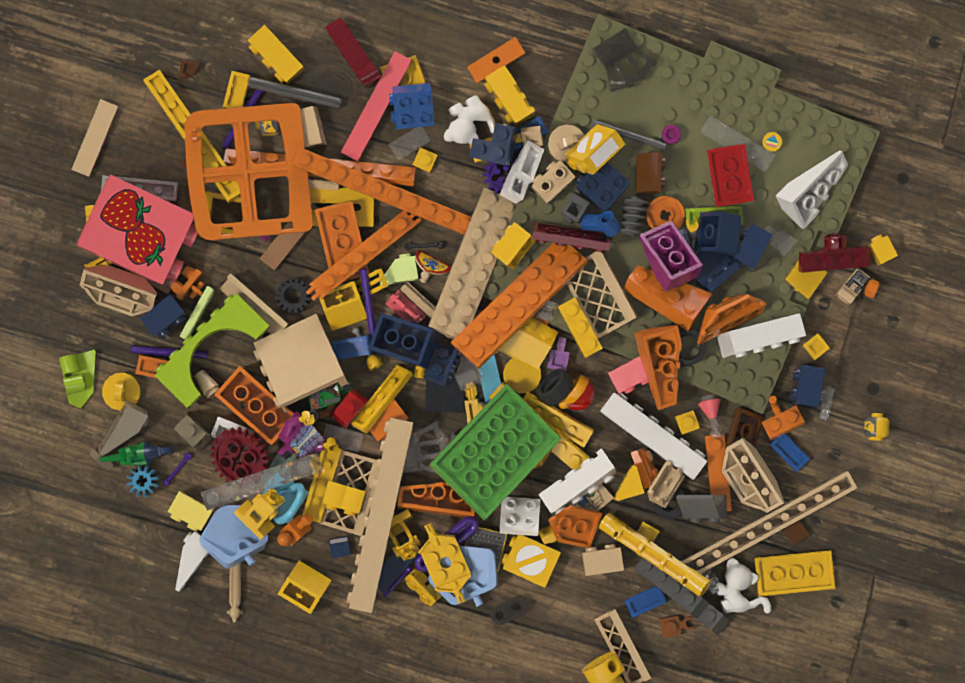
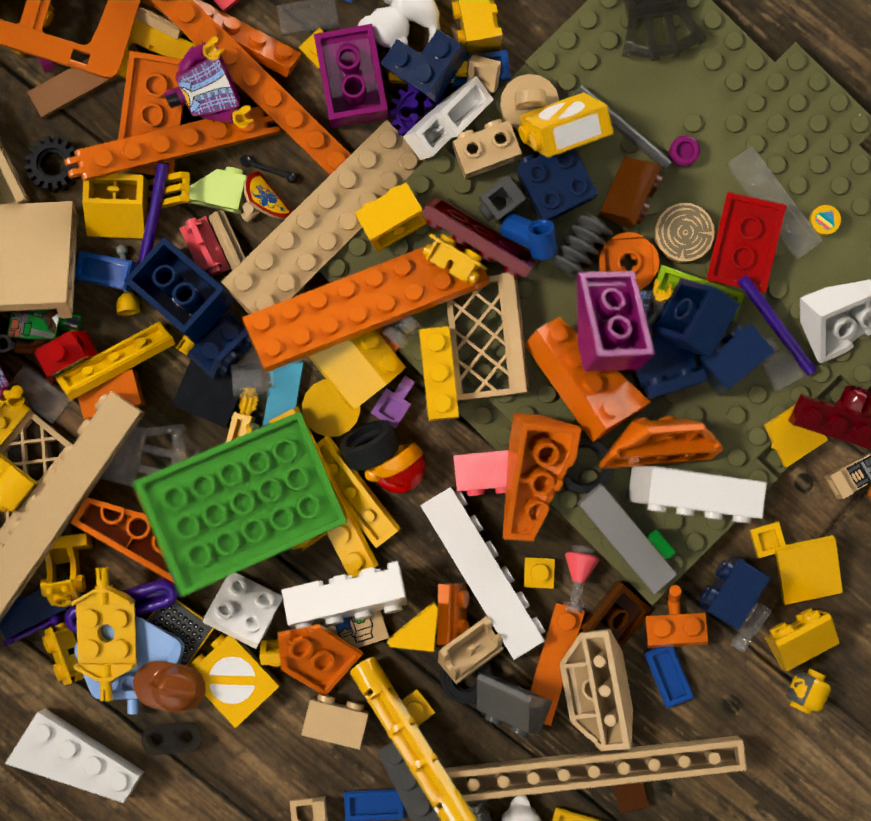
camera: 20 degrees right, 0 degrees up
none -> white wedge [5,708,145,803]
none -> dark orange piece [133,661,206,713]
none -> torso [165,36,254,128]
none -> magenta slope [314,24,389,129]
none -> yellow hinge [423,234,487,284]
none -> light grey tile [577,484,677,594]
none -> green tile [645,529,676,559]
none -> dark tan tile [654,203,714,263]
none -> dark purple bar [737,275,817,376]
none -> yellow slope [765,608,840,671]
none -> yellow tile [775,535,843,605]

